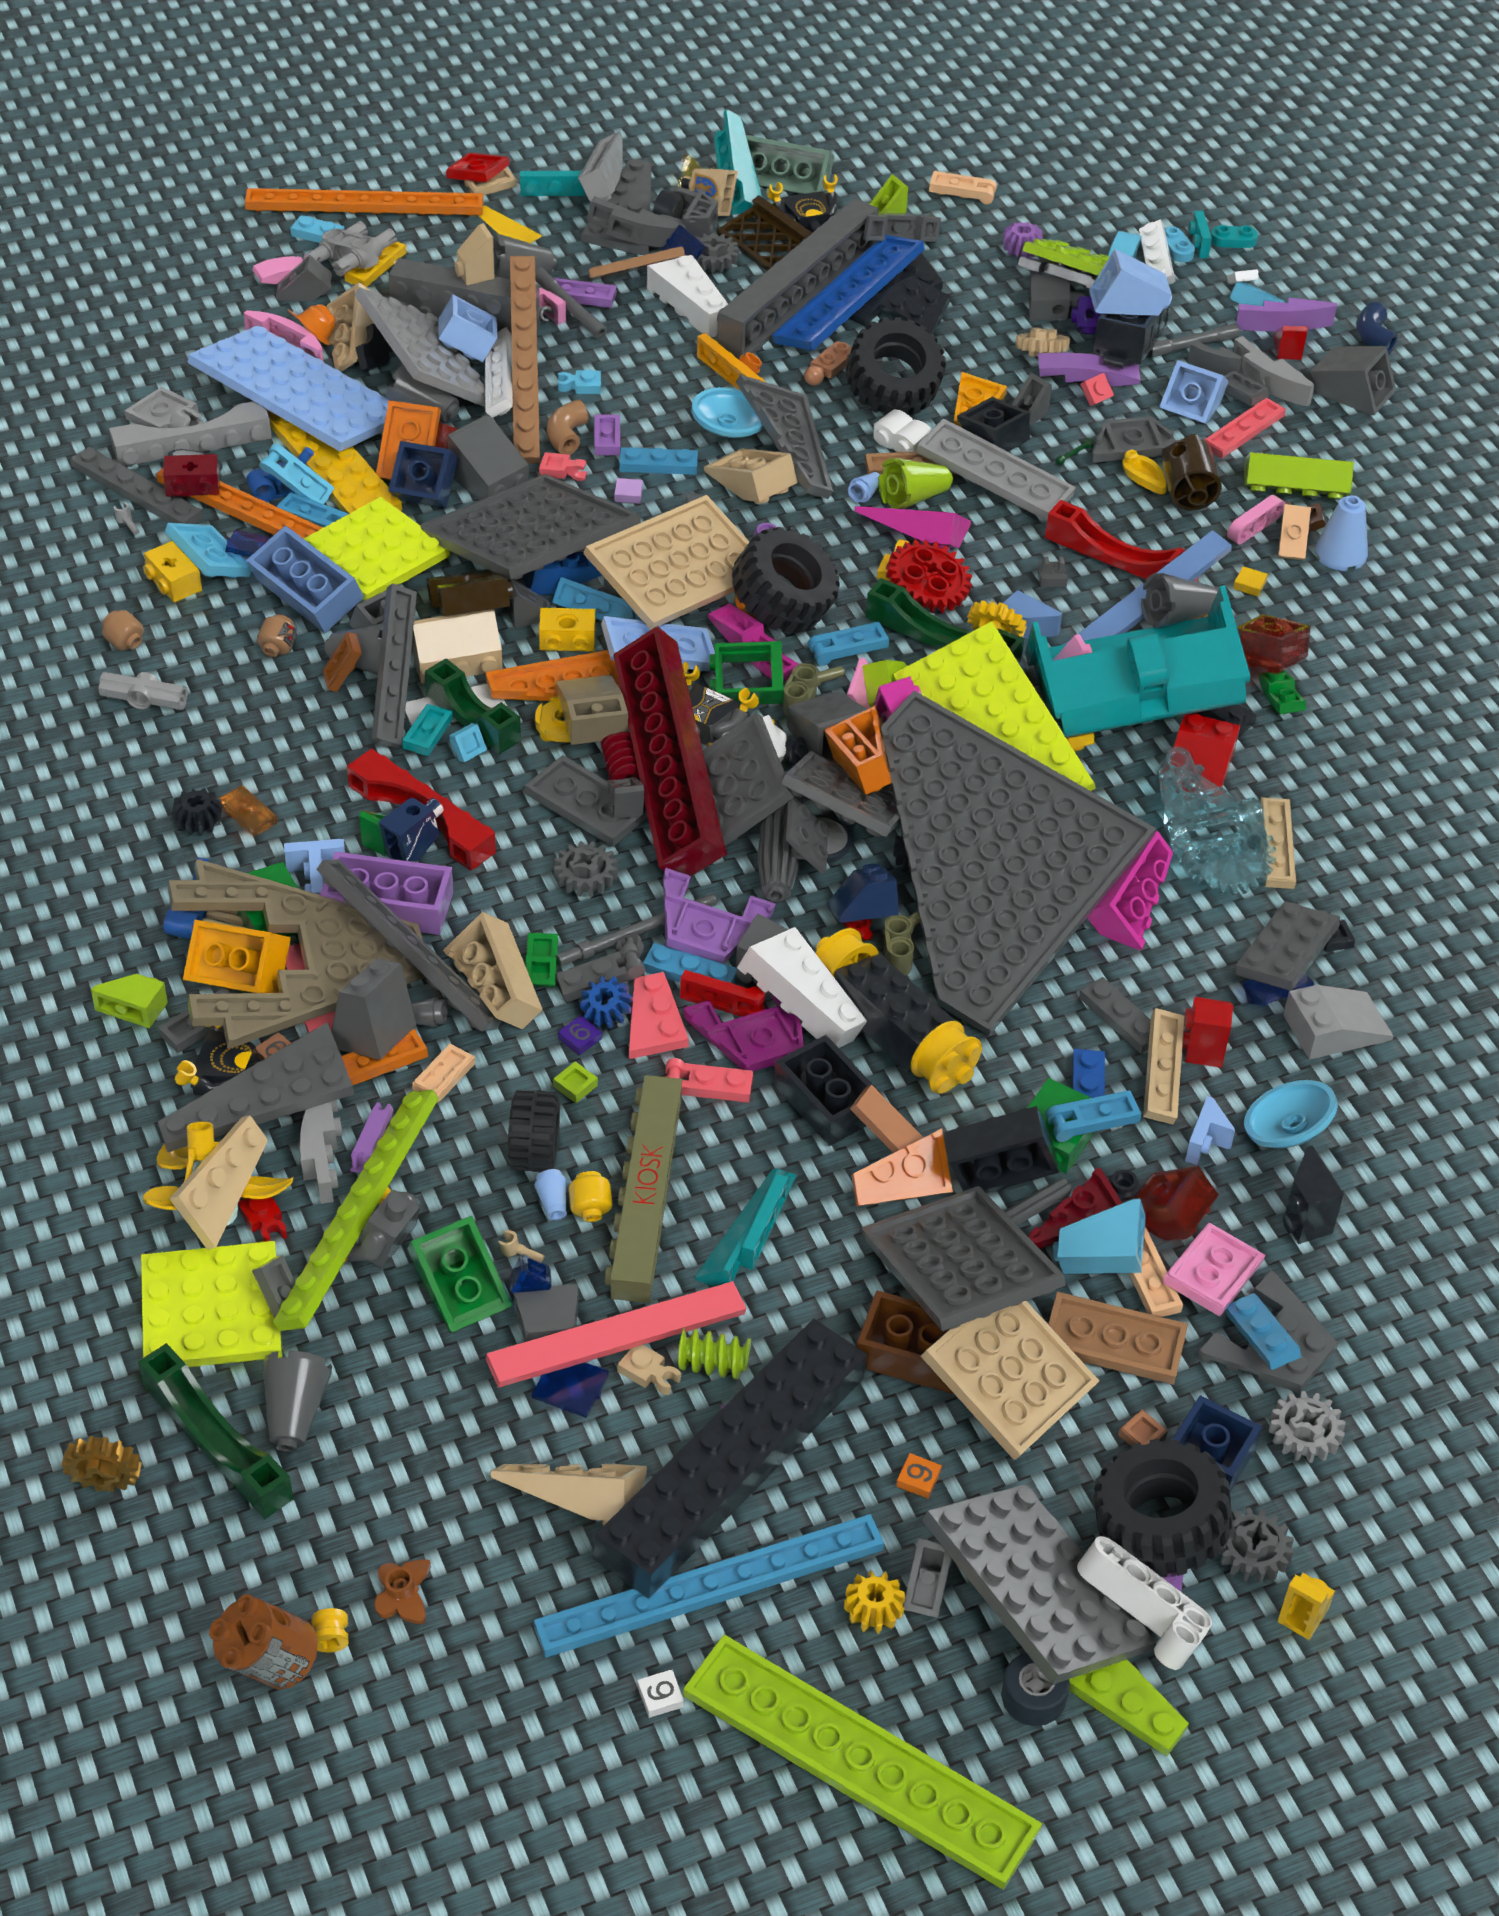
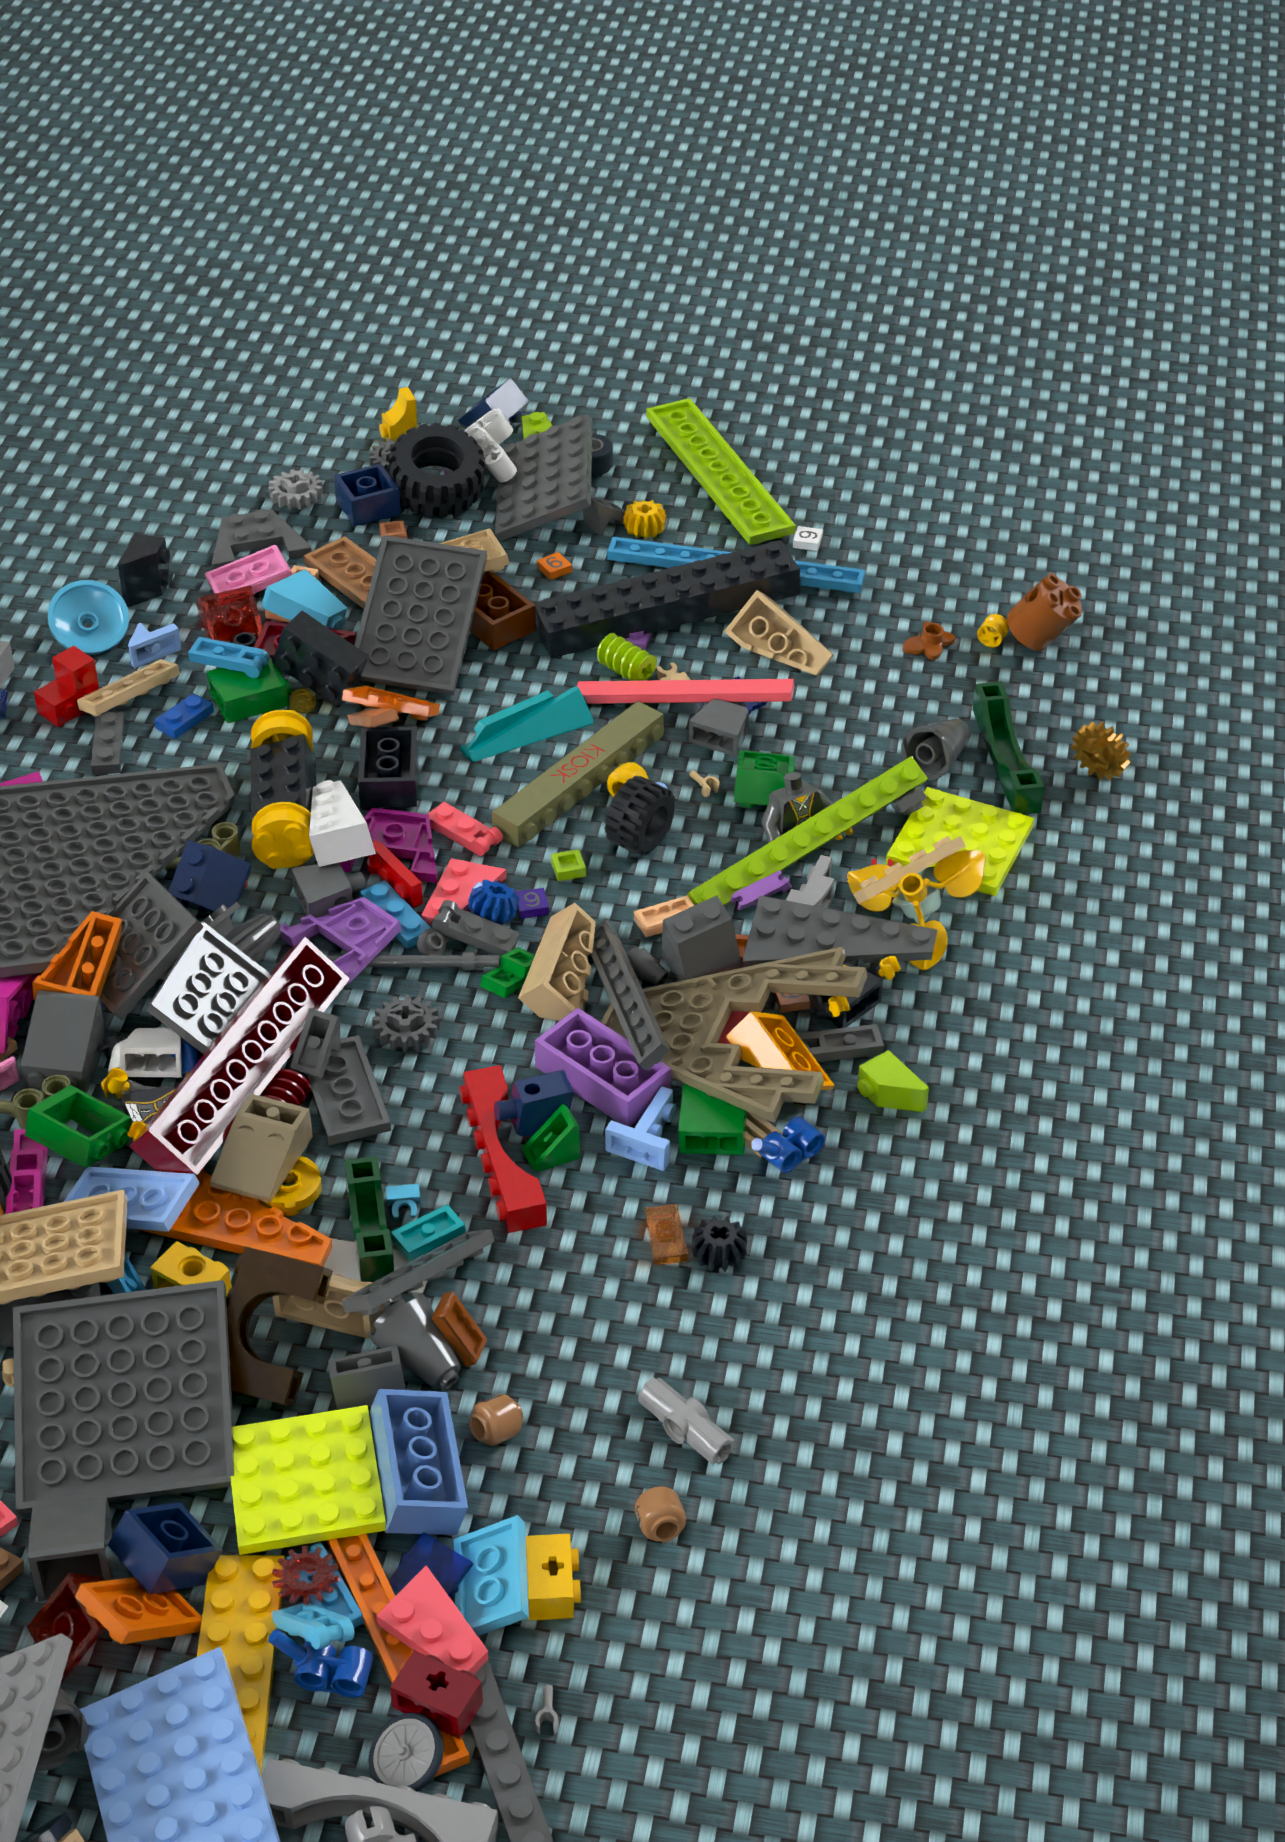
camera: 145 degrees left, 5 degrees down
clear blue slope [510,1254,552,1293] -> none
dark azure plate [1226,1293,1302,1370] -> none
none -> clear red gear [272,1546,339,1605]
none -> coral wing [376,1565,488,1675]
none -> slope [458,378,528,427]

